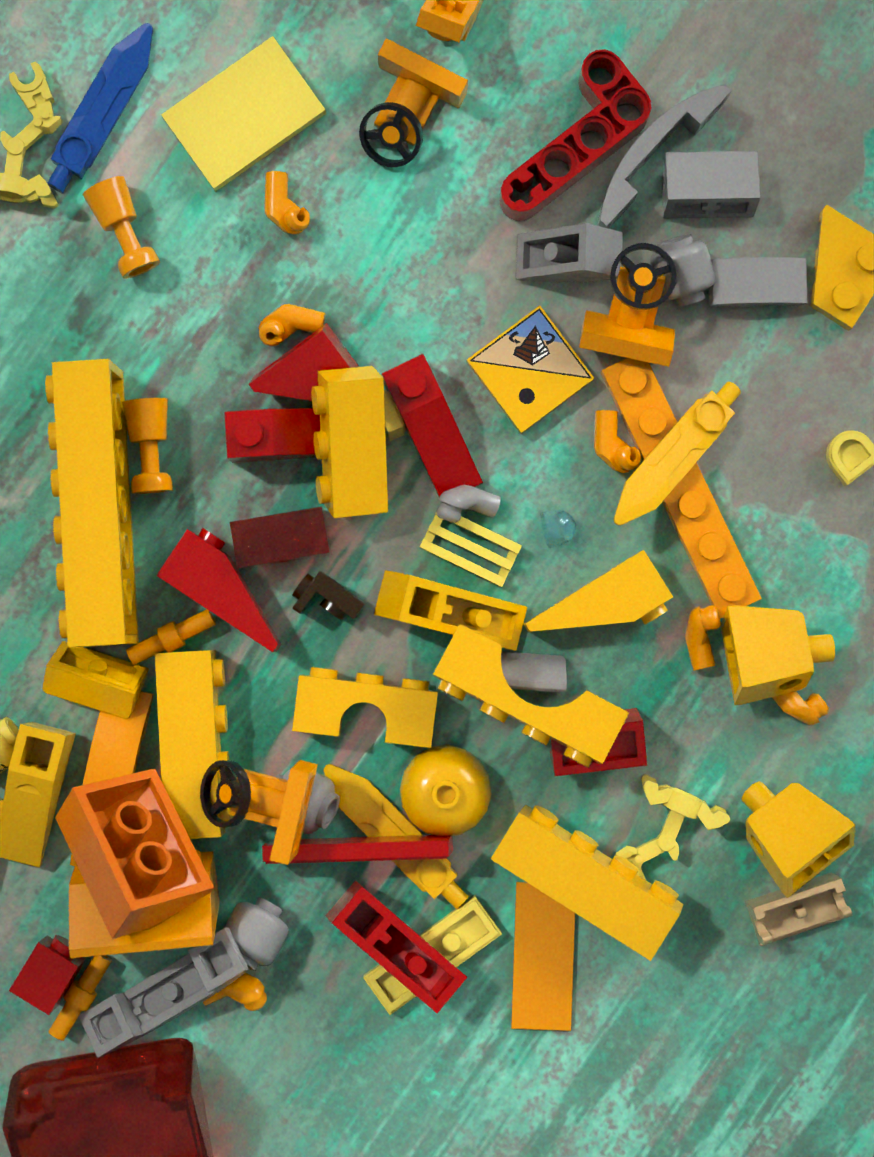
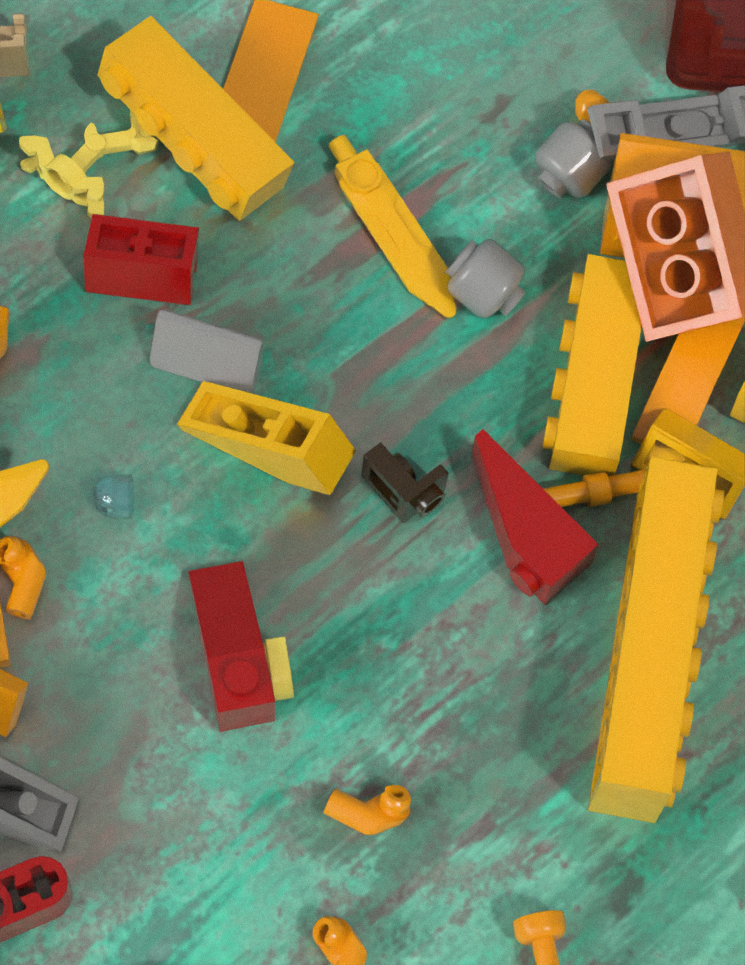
camera: 170 degrees left, 20 degrees down
light orange piece [122,398,173,494] -> none
light orange piece [200,760,318,865] -> none
red slope [224,408,321,463] -> none
clear red brick [230,507,332,570] -> none
red slope [248,323,359,401] -> none
red tile [262,835,453,864] -> none
yellow arch [292,667,438,748] -> none
yellow brick [311,366,388,518] -> none
red slope [325,880,467,1014] -> none
light yellow tile [363,895,502,1015] -> none
yellow cylinder [400,744,491,836] -> none
light yellow tile [420,513,522,587] -> none
yellow arch [433,624,629,768] -> none
light grey arm [436,485,501,523] -> none
tile [466,305,595,434] -> none
yellow slope [524,550,673,632] -> none

